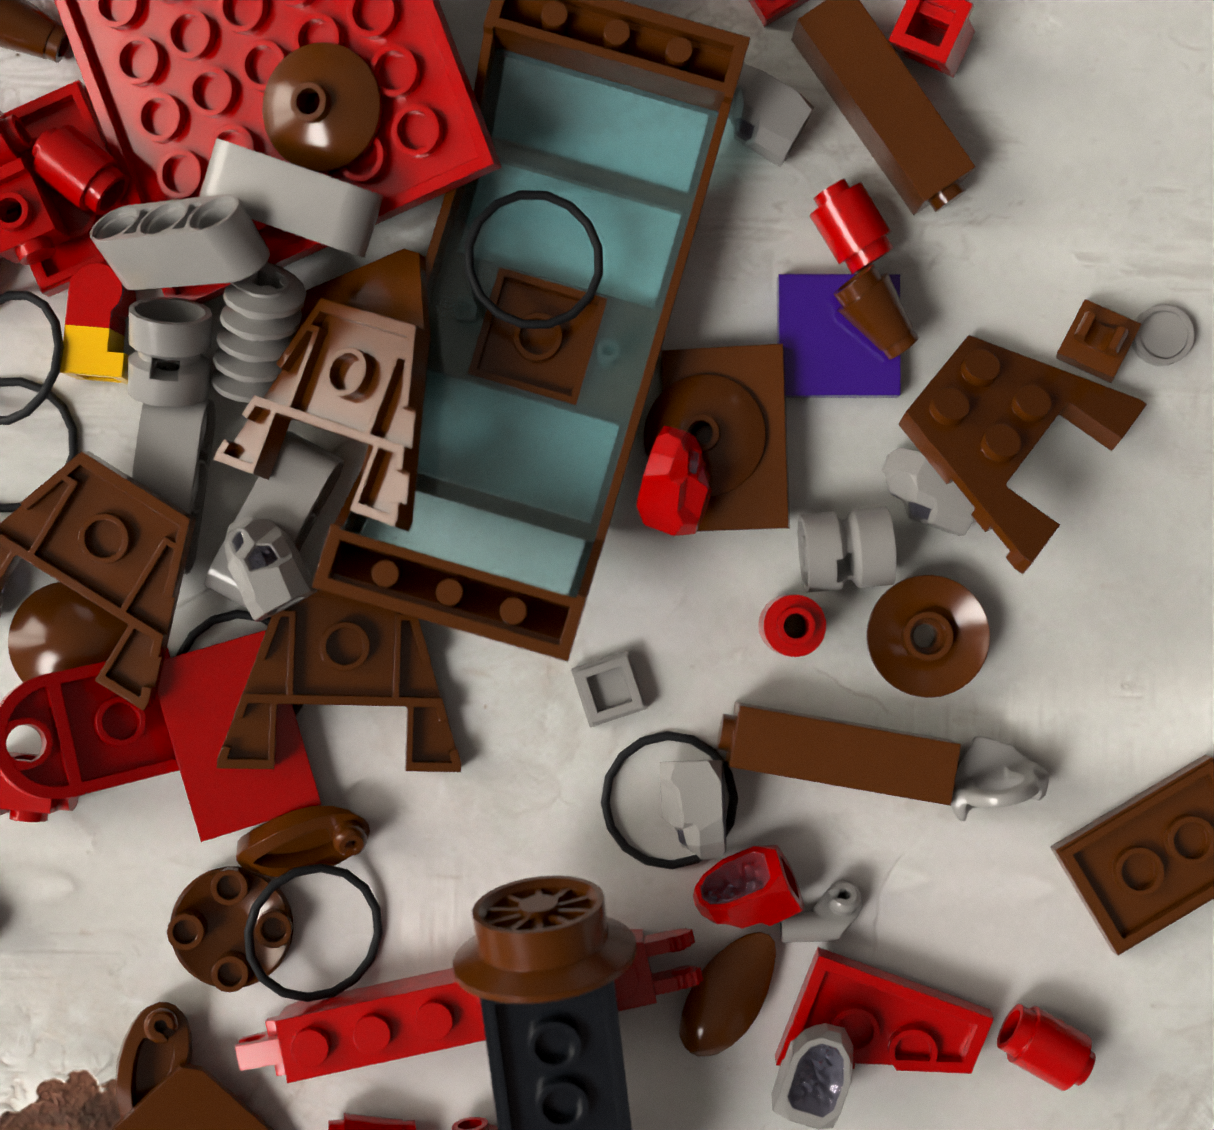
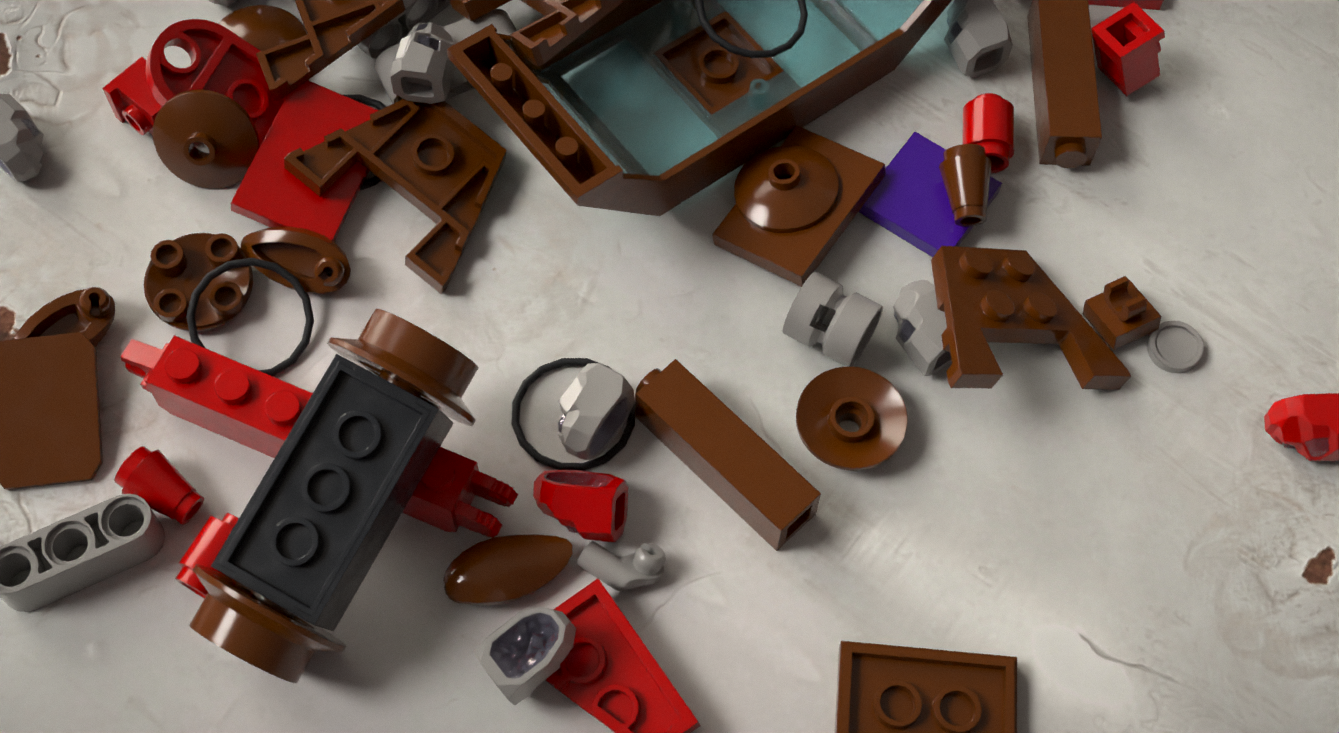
camera: 30 degrees right, 25 degrees down
light grey tile [571,650,648,727] -> none
red rock [636,426,712,536] -> none
red brick [758,594,826,657] -> none
light grey piece [951,736,1049,821] -> none
none -> reddish brown dish [153,90,259,189]

